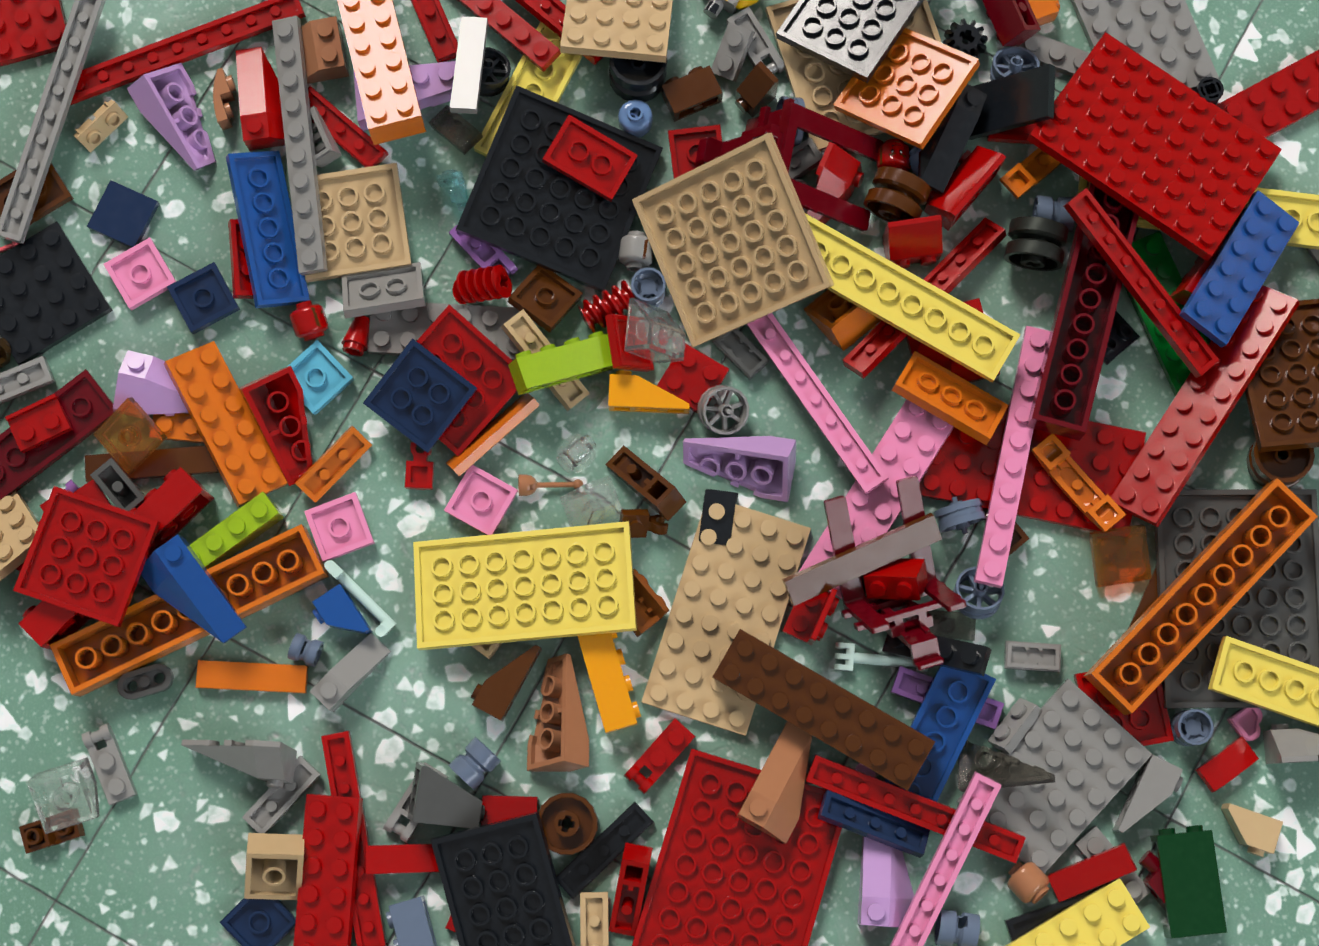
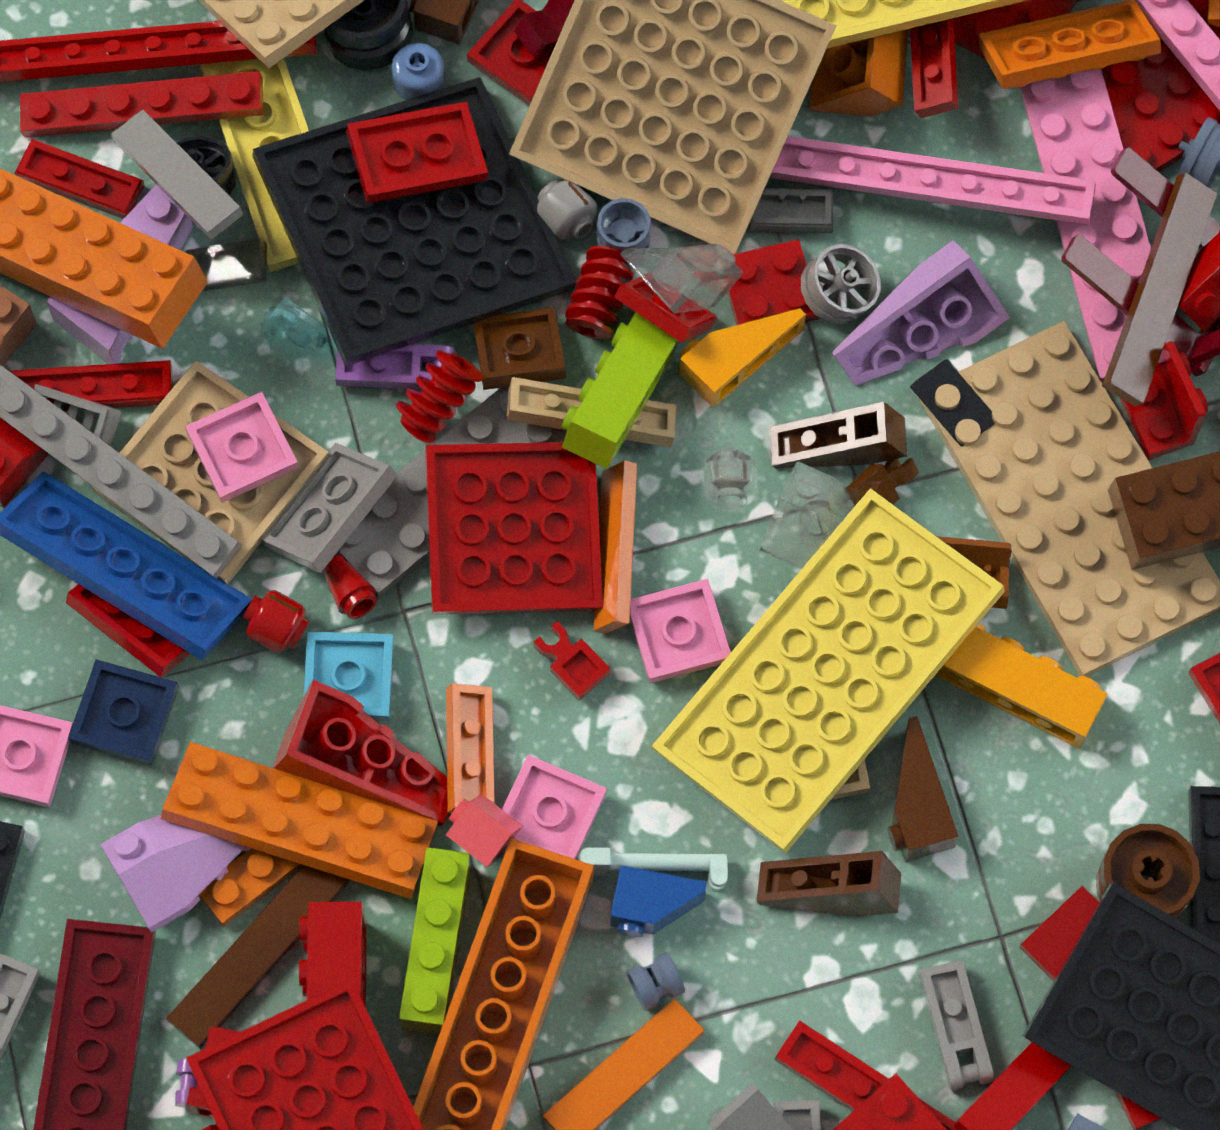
camera: 45 degrees left, 10 degrees down
red plate [5,393,73,453] -> none
dark grey slope [90,457,145,511] -> none
clear orange plate [93,397,167,474] -> none
blue wedge [141,534,247,643] -> none
light grey slope [309,633,391,712] -> none
dark blue plate [363,338,478,453] -> none
dark grey slope [408,762,485,828] -> none
sand blue wheel [448,737,501,790] -> none
nougat hinge [518,474,583,496] -> none
nougat wedge [527,653,589,772] -> none
red plate [624,718,696,794] -> none
none -> bright pink plate [185,392,299,503]
none -> coral brick [446,794,523,867]
none -> reddish brown slope [757,851,901,917]

